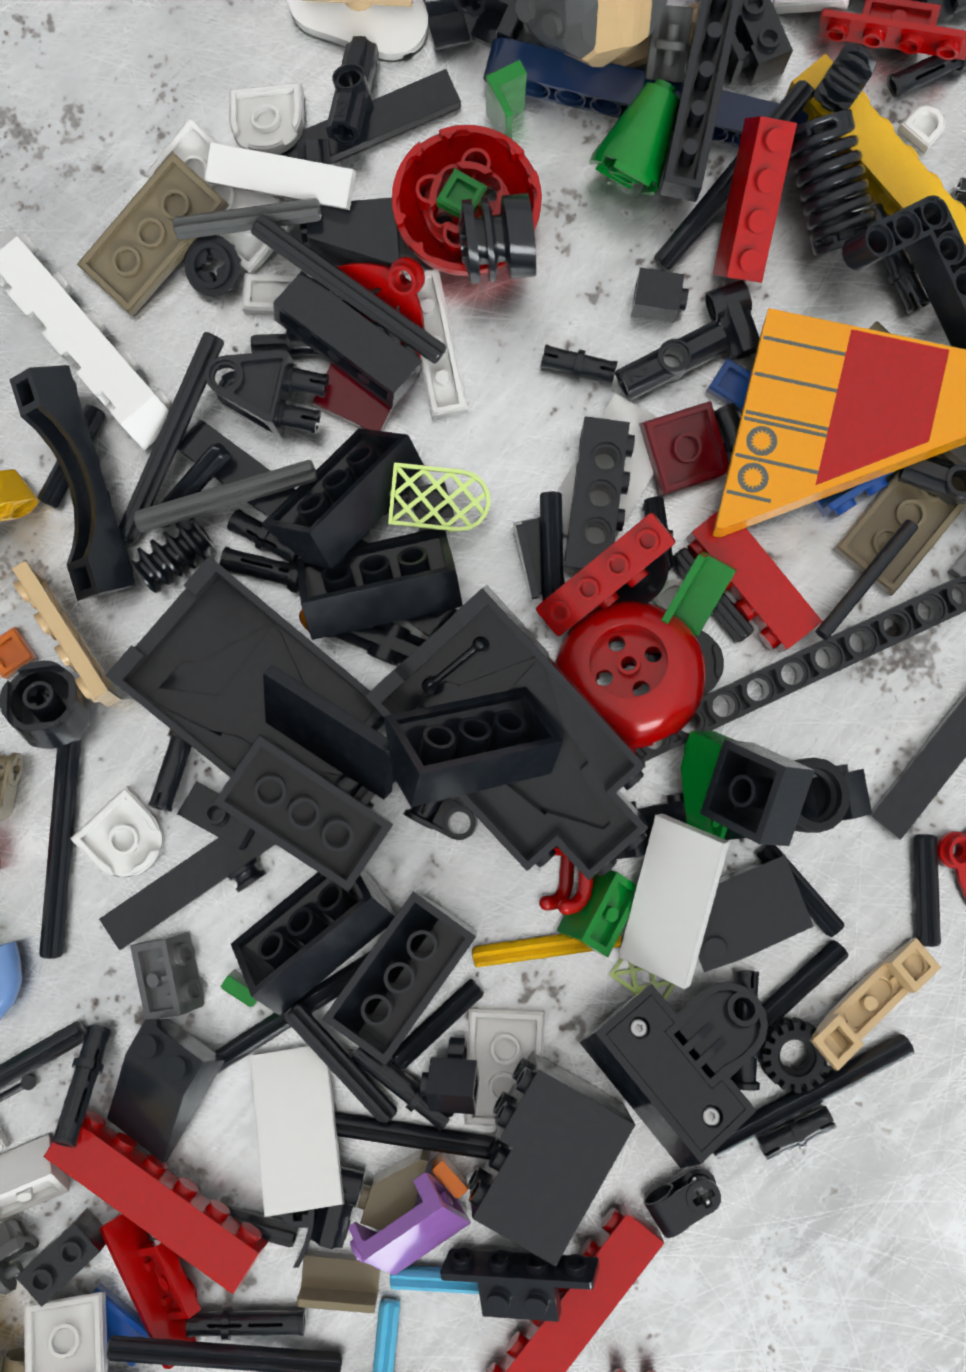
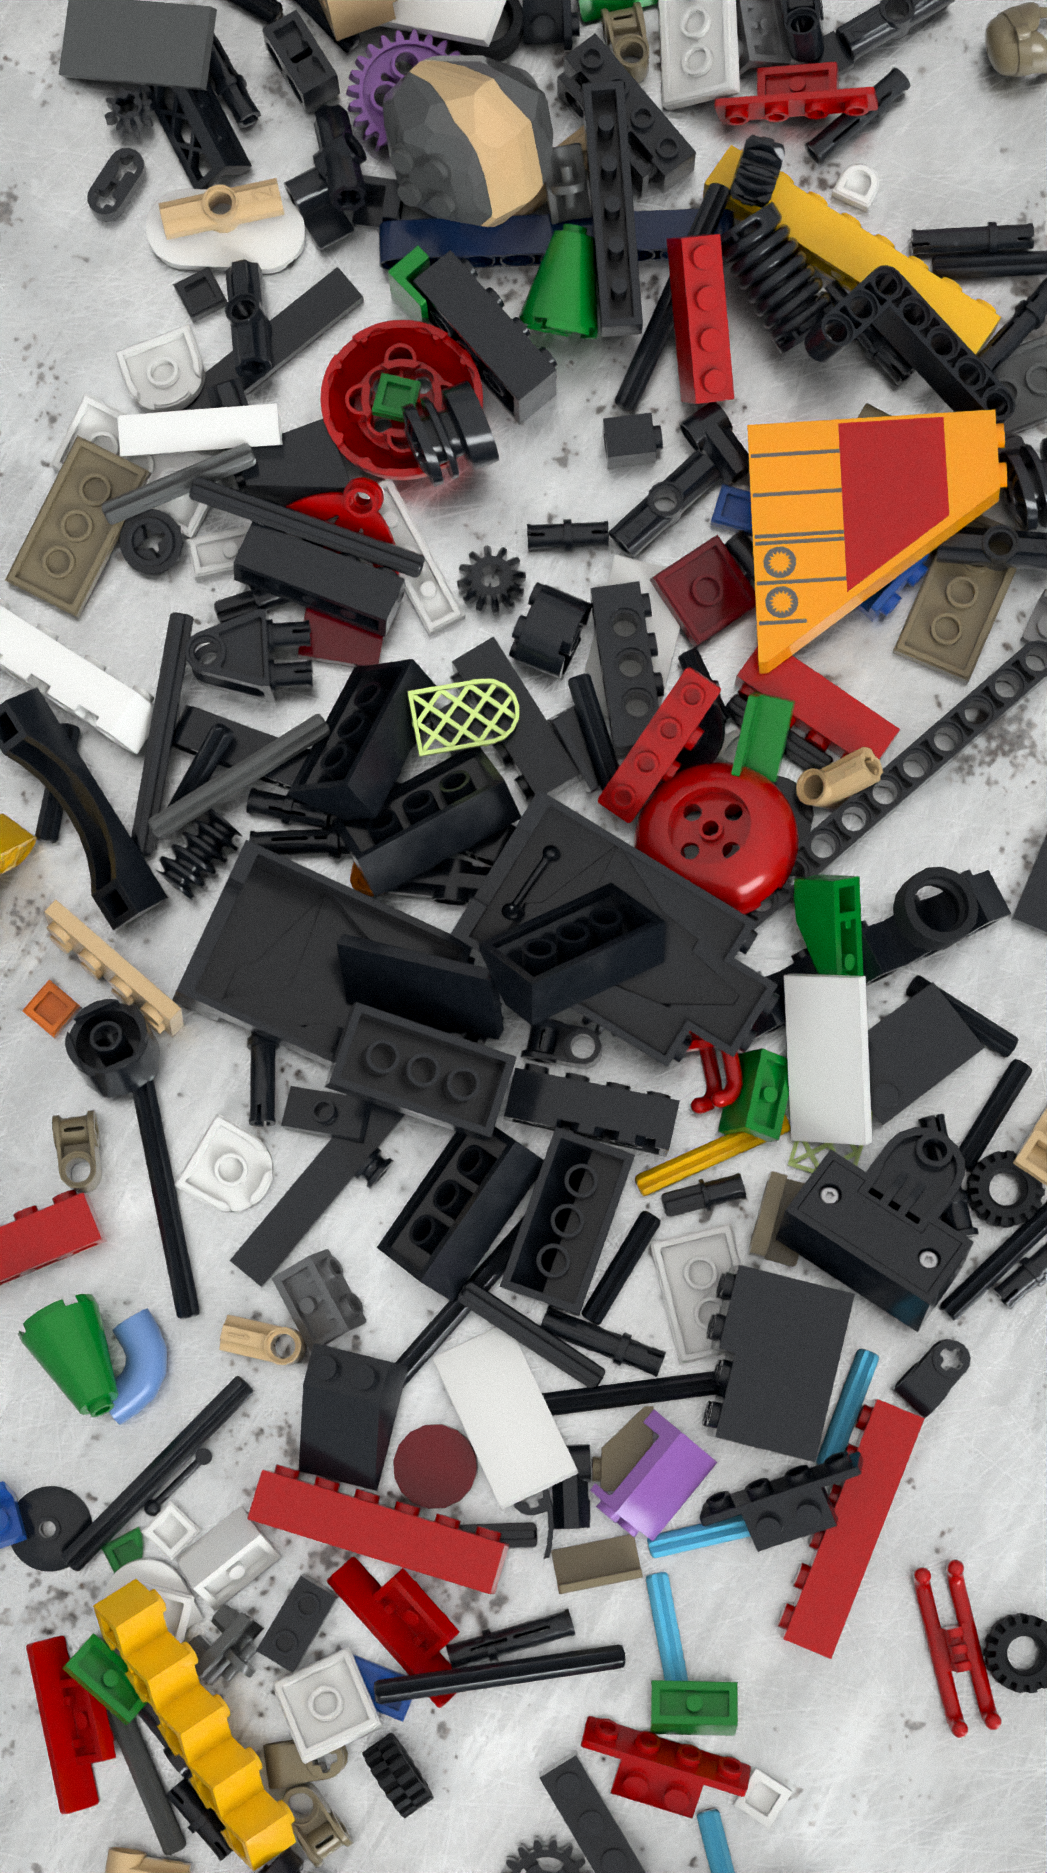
camera: 15 degrees left, 5 degrees down
black pin [51,1025,112,1148] -> none
green tile [220,969,258,1008] -> none
black brick [420,1037,480,1115] -> none
orange tile [432,1152,469,1199] -> none
black brick [700,739,815,846] -> none
black bar [815,519,918,640] -> none
none -> black tile [173,267,227,323]
none -> tan piece [219,1314,307,1365]
none -> dark red tile [393,1424,478,1509]
none -> black brick [413,250,557,425]
none -> black brick [450,636,580,800]
none -> black gear [457,545,526,616]
none -> black wedge [504,1063,680,1157]
none -> black brick [509,582,592,679]
none -> black axle [661,1173,746,1217]
none -> dark tan panel [747,1171,805,1267]
none -> tan piece [796,747,883,810]
none -> medium azure axle [816,1349,879,1465]

